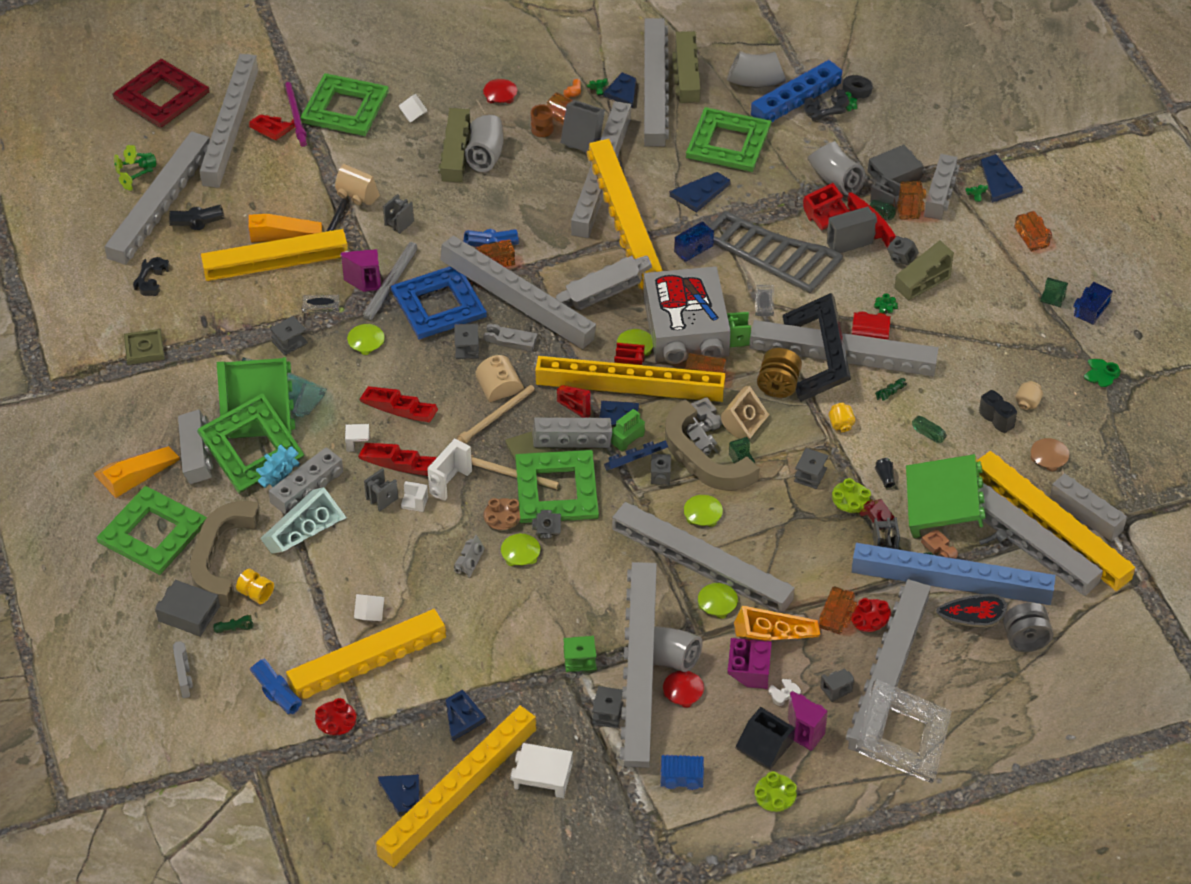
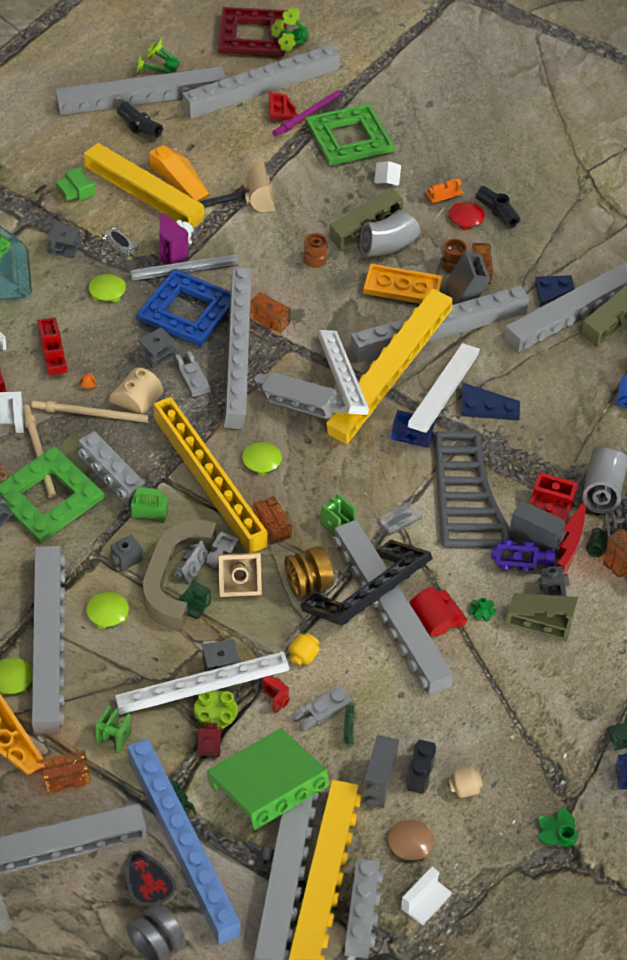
camera: 50 degrees right, 0 degrees up
black helmet [133,257,170,296] -> none
dark grey piece [383,194,414,234] -> none
blue piece [463,229,519,253] -> none
red wing [557,385,591,418] -> none
orange arm [563,79,581,98] -> none
green plant [587,78,609,96] -> none
dark blue wing [599,401,639,427] -> none
dark blue wing [604,440,668,471] -> none
red piece [614,343,645,365] -> none
light grey brick [643,266,730,364] -> none
bright green plate [686,107,771,172] -> none
red dish [851,598,891,632] -> none
dark grey piece [872,517,900,550] -> none
dark green piece [875,378,907,401] -> none
black cone [875,458,895,488] -> none
nougat plate [921,529,958,559] -> none
none -> bright green piece [56,167,95,201]
none -> orange hinge [80,372,97,389]
none -> bright green piece [95,705,132,753]
none -> white tile [115,652,289,715]
none -> red bracket [263,675,290,713]
none -> lime plant [271,8,308,52]
none -> light grey hinge [292,685,353,731]
none -> dark orange wheel [303,233,328,268]
none -> white tile [318,330,369,415]
none -> dark grey brick [362,735,399,808]
none -> light orange plate [363,264,443,304]
none -> white panel [401,867,451,925]
none -> white tile [408,343,480,433]
none -> orange hinge [424,178,464,204]
none -> black piece [475,186,520,228]
none -> dark purple brick [491,539,555,572]

